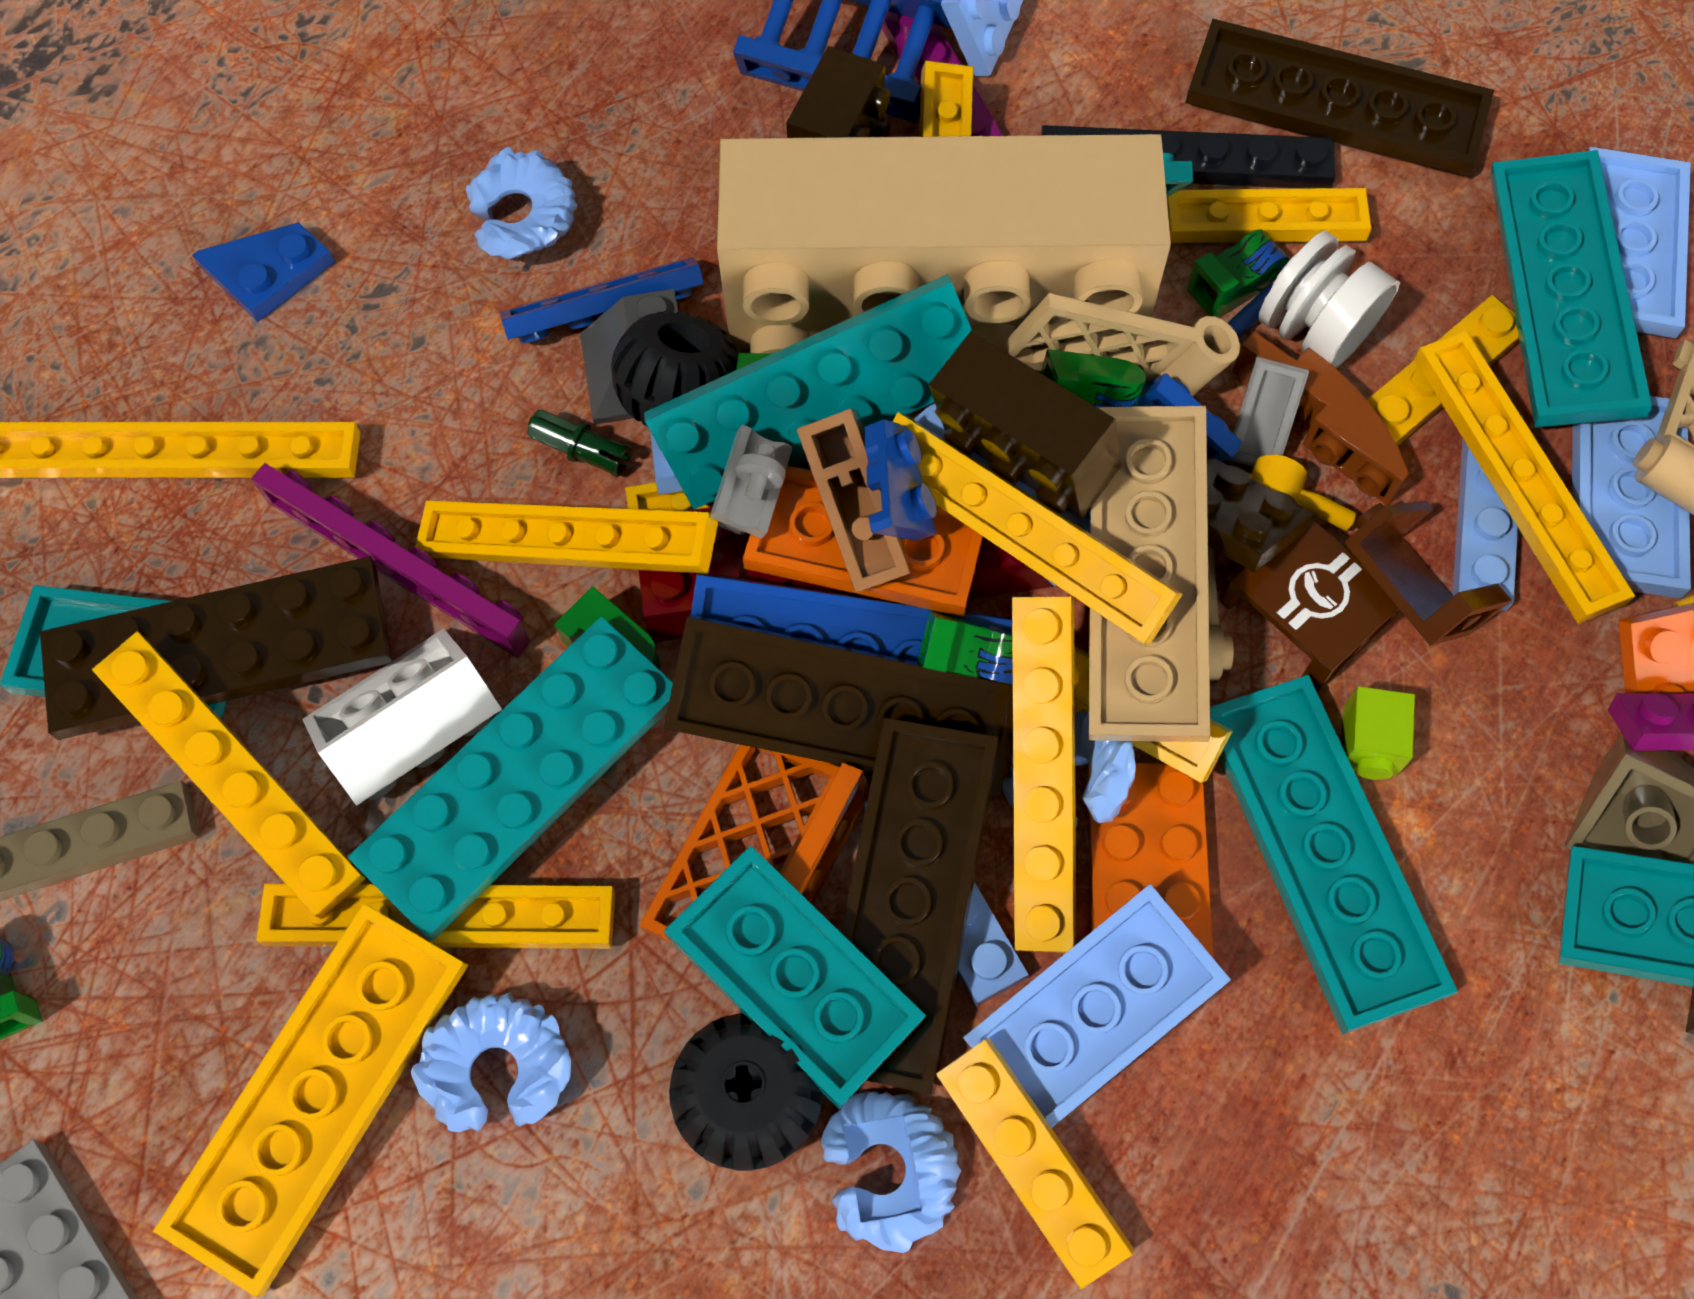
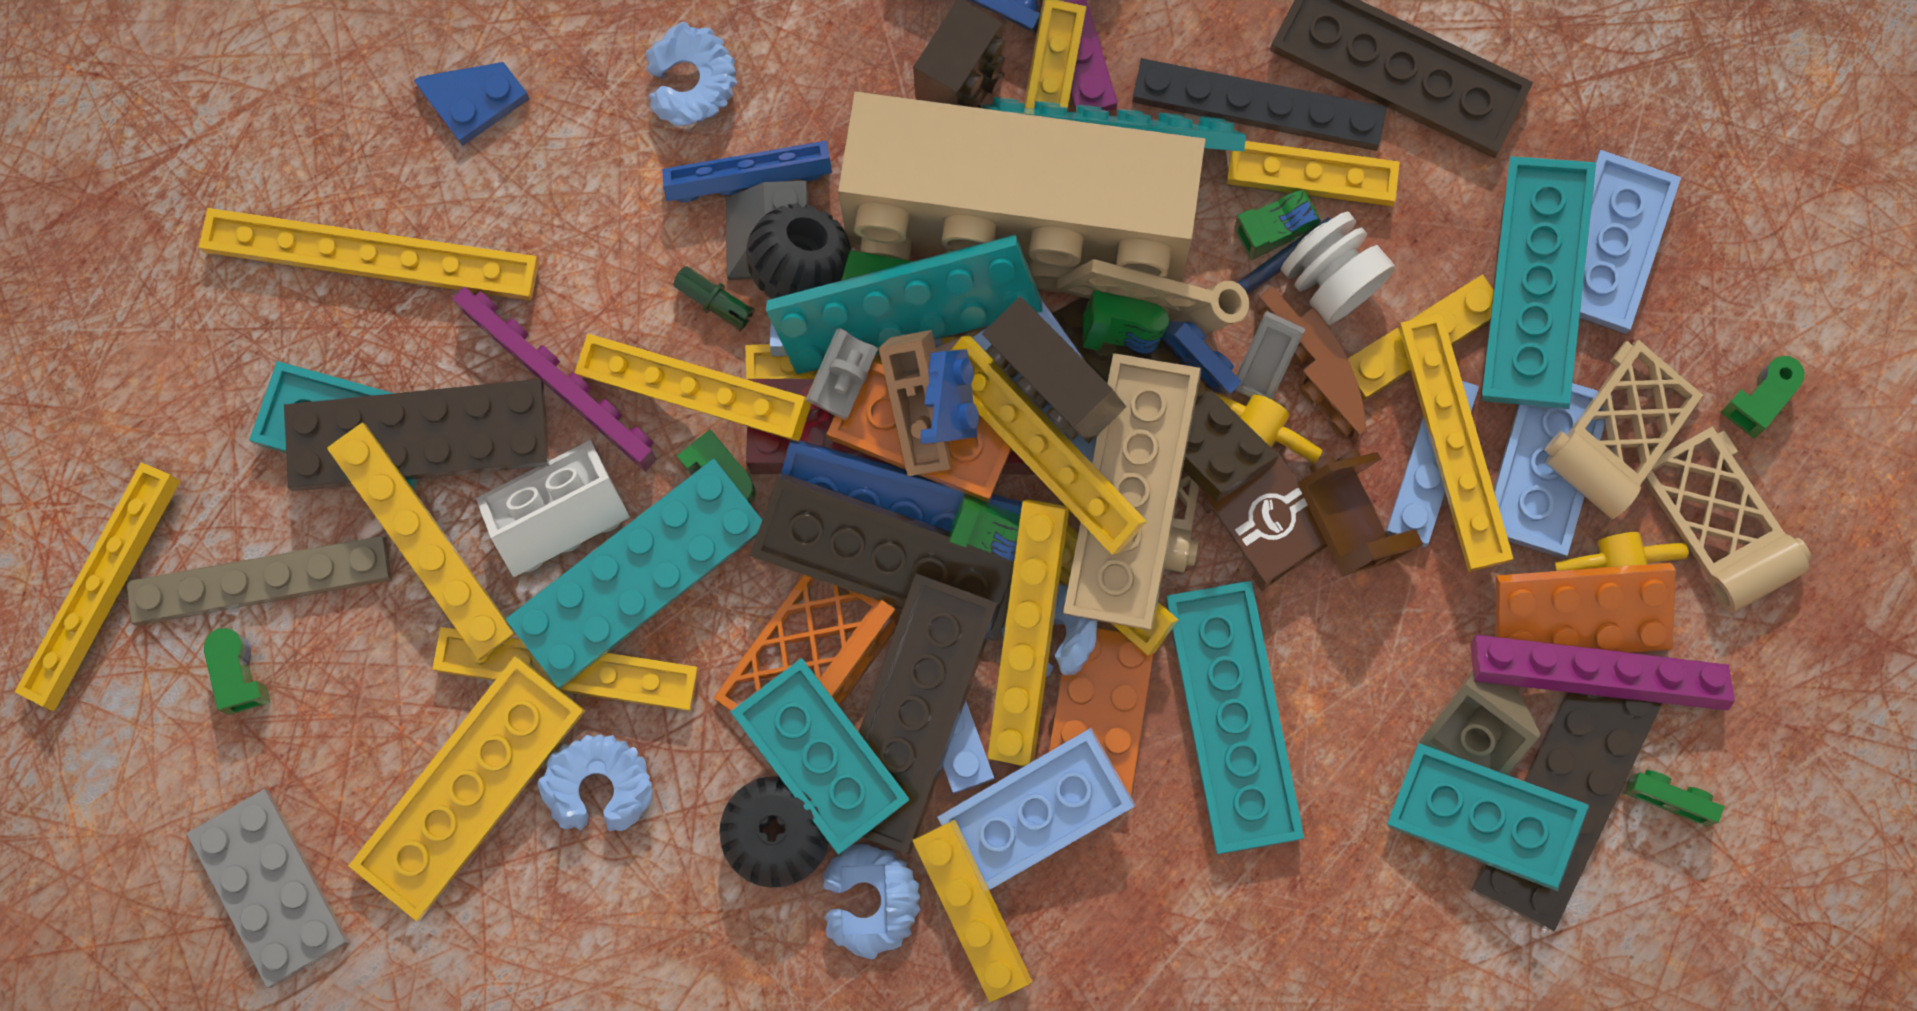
camera: 10 degrees right, 10 degrees up
lime brick [1341,686,1415,780] -> none

